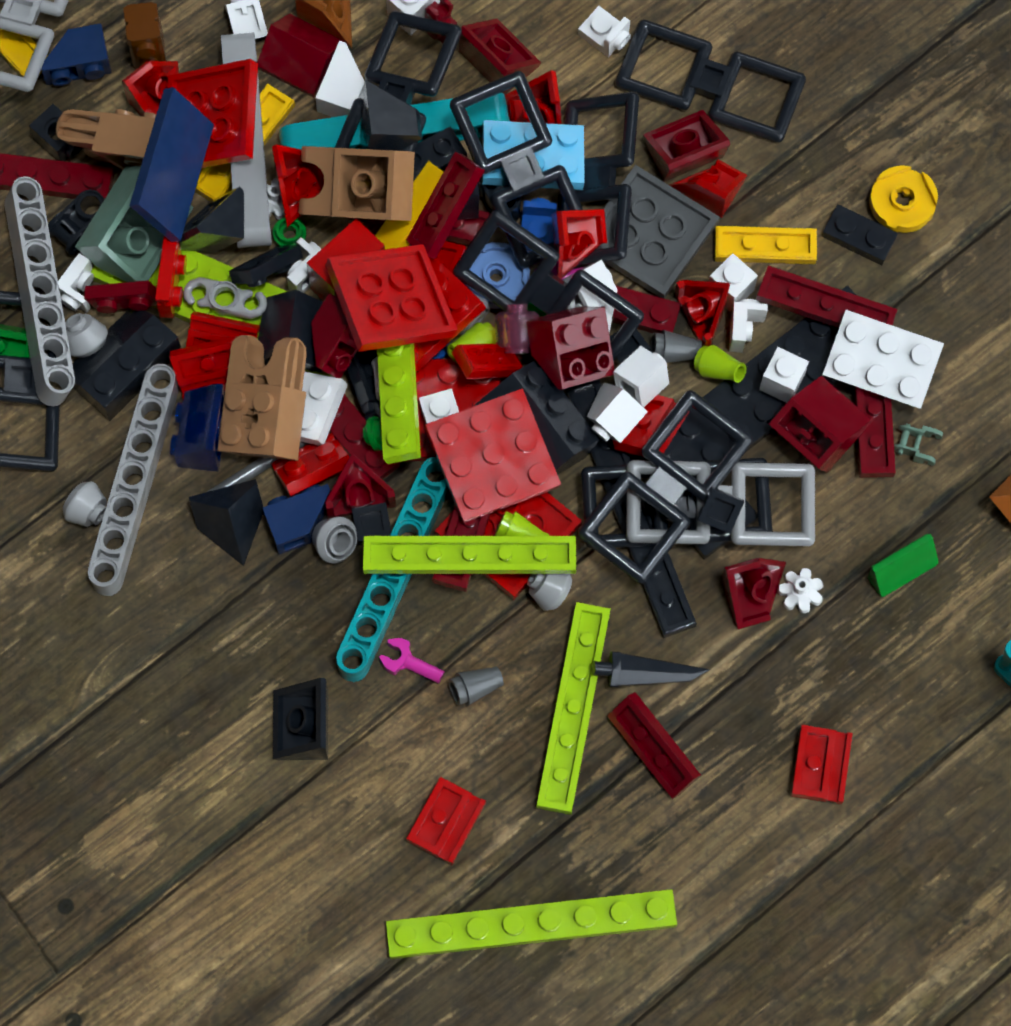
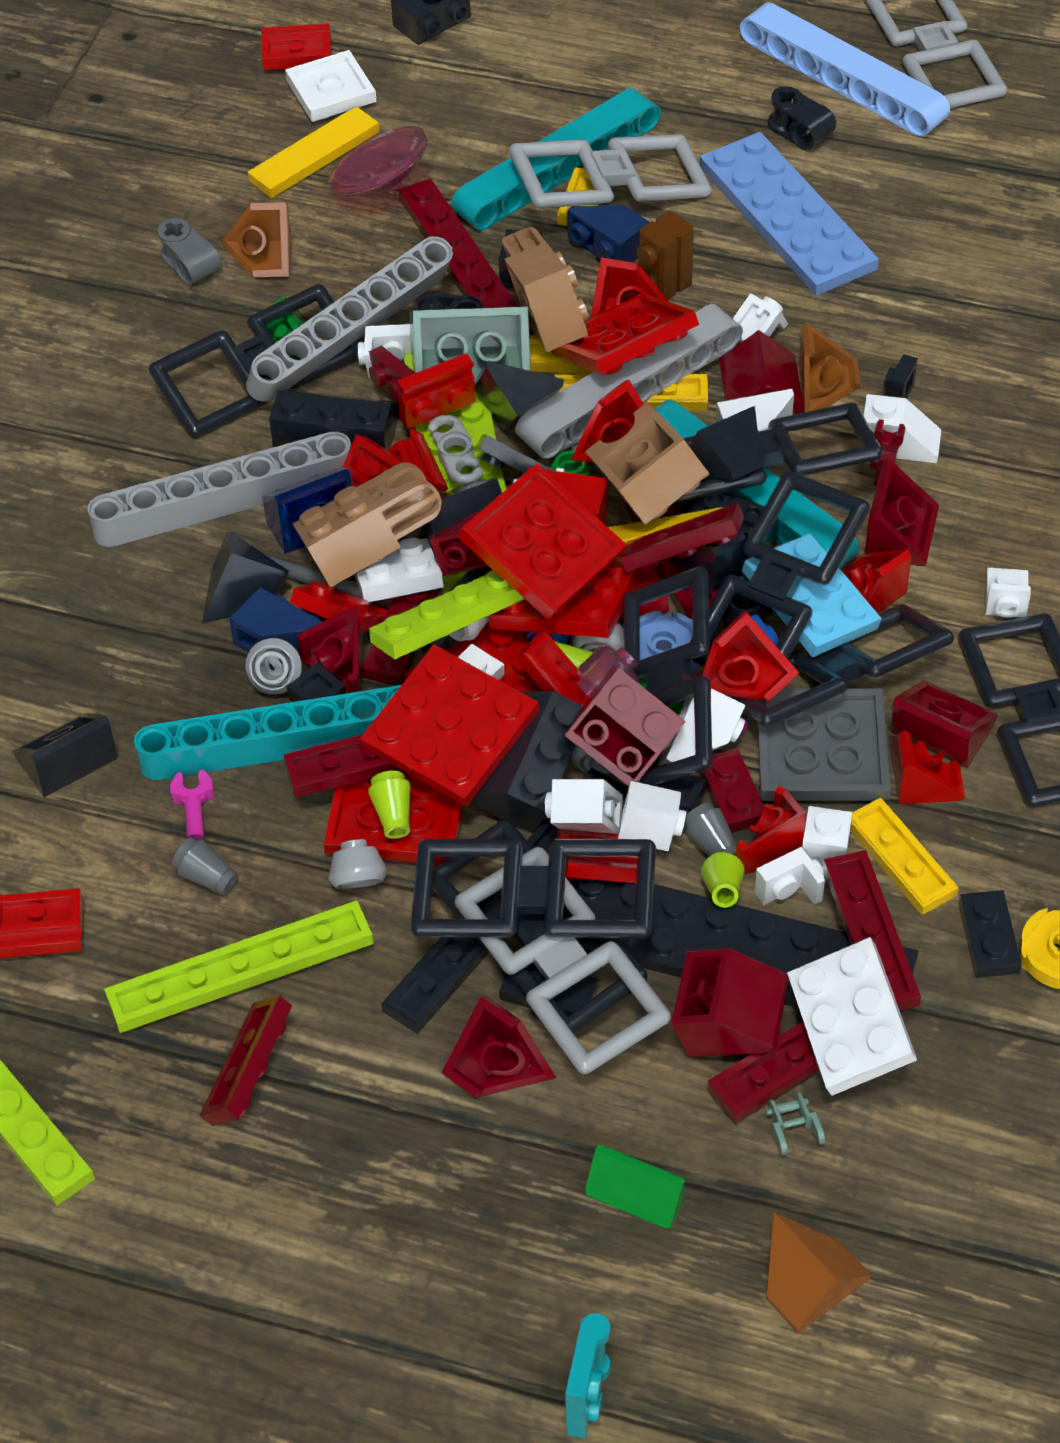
camera: 60 degrees right, 20 degrees down
light grey cone [63,481,107,527] -> none
light grey cone [65,313,108,358] -> none
dark blue tile [129,87,214,242] -> none
lime plate [363,536,576,574] -> none
black bar [591,651,711,687] -> none
black plate [697,486,744,534] -> none
white brick [759,347,809,403] -> none
white plant [778,568,823,613] -> none
red plate [791,725,853,805] -> none

